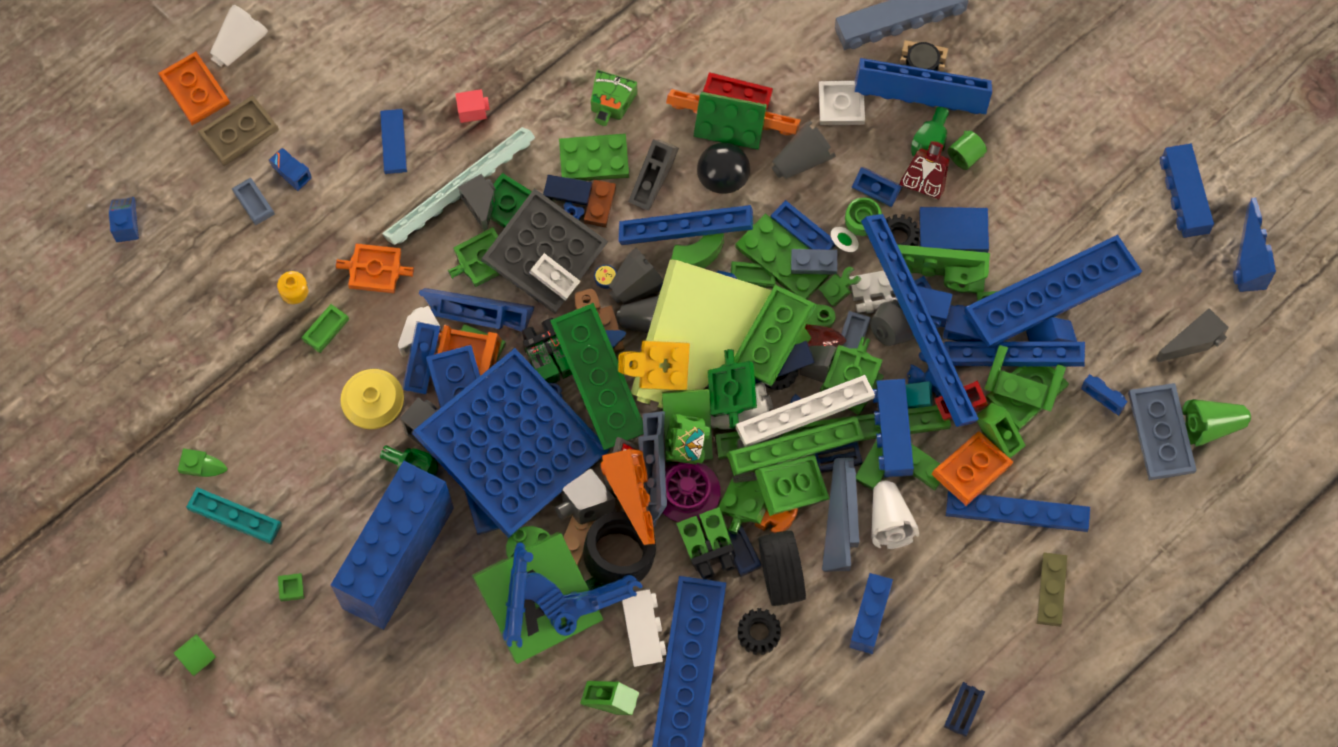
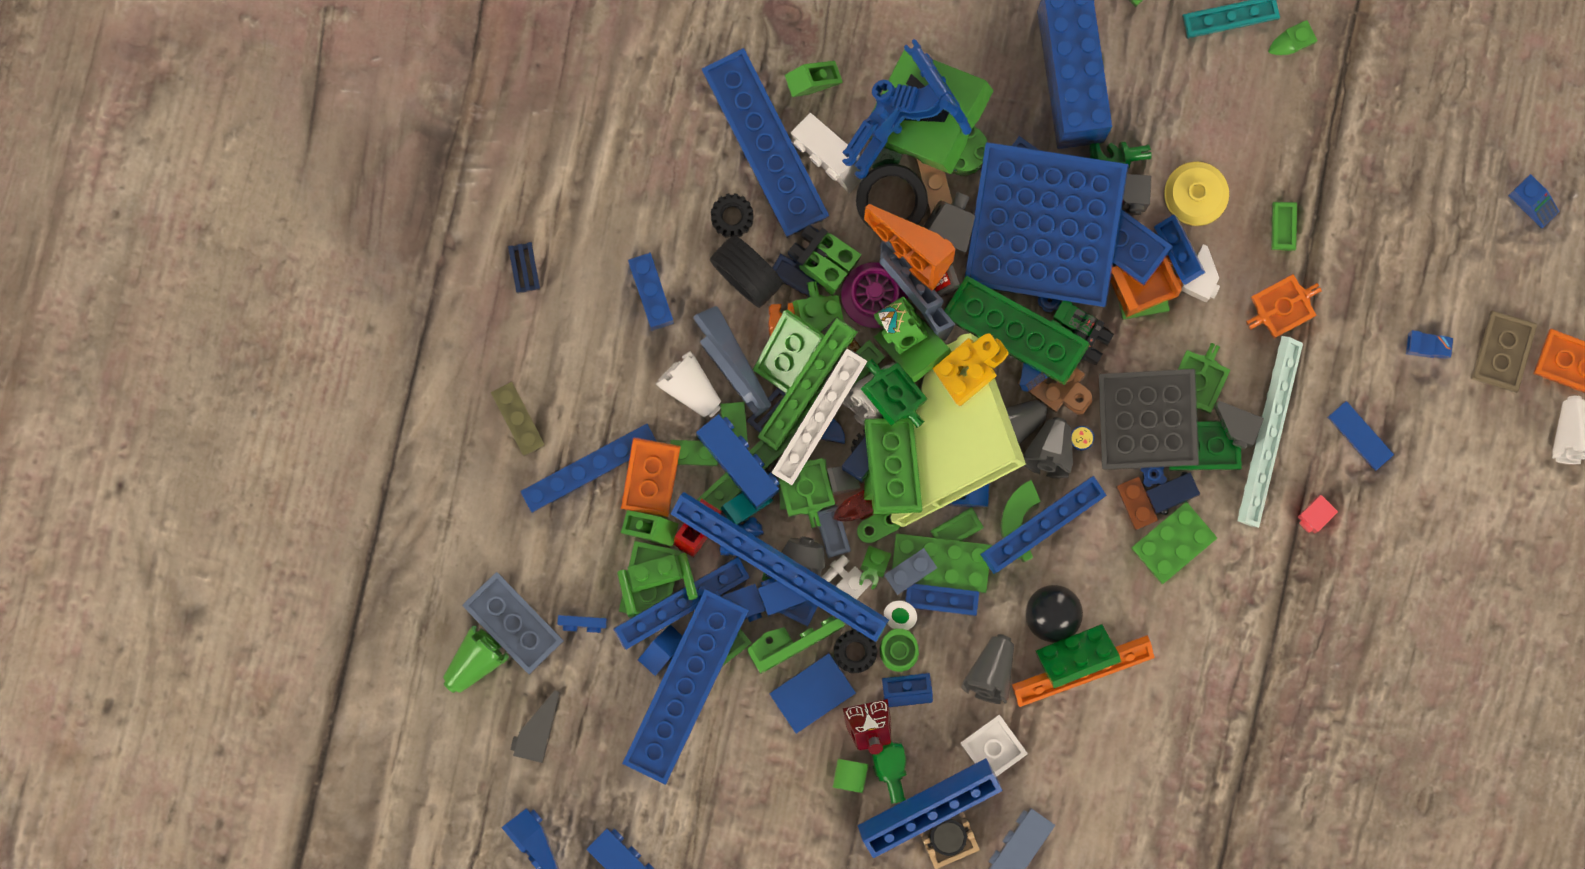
camera: 140 degrees right, 15 degrees up
sand blue tile [232,177,275,226] -> none
yellow head [277,271,309,305] -> none
blue wedge [419,288,534,332] -> none
white plate [529,253,580,301] -> none
bright green torso [591,70,638,126] -> none
dark grey slope [628,139,679,211] -> none
red plate [703,72,773,111] -> none

